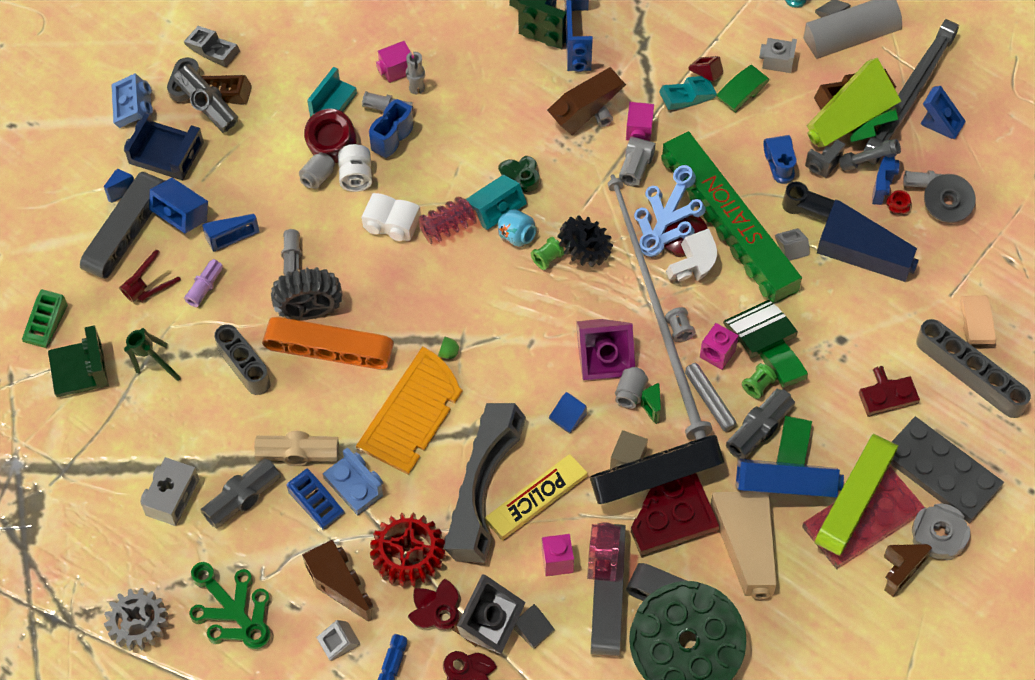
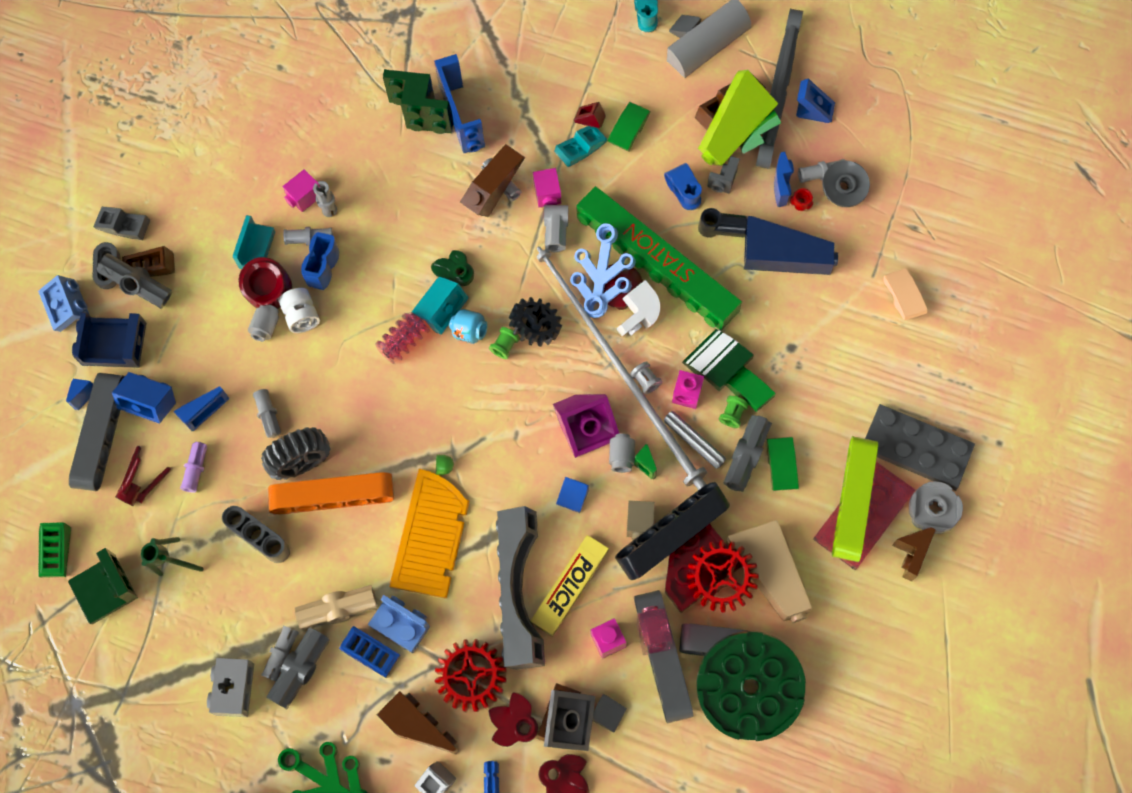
camera: 15 degrees left, 10 degrees up
white brick [361,193,421,241] -> none
blue slope [735,458,844,497] -> none
light grey brick [759,38,797,73] -> none
light grey slope [775,228,810,261] -> none
dark grey bar [839,139,901,171] -> none
dark red plate [859,366,920,417] -> none
dark grey beam [916,319,1031,418] -> none
none -> light grey pin [261,626,299,681]
none -> red gear [687,540,759,613]

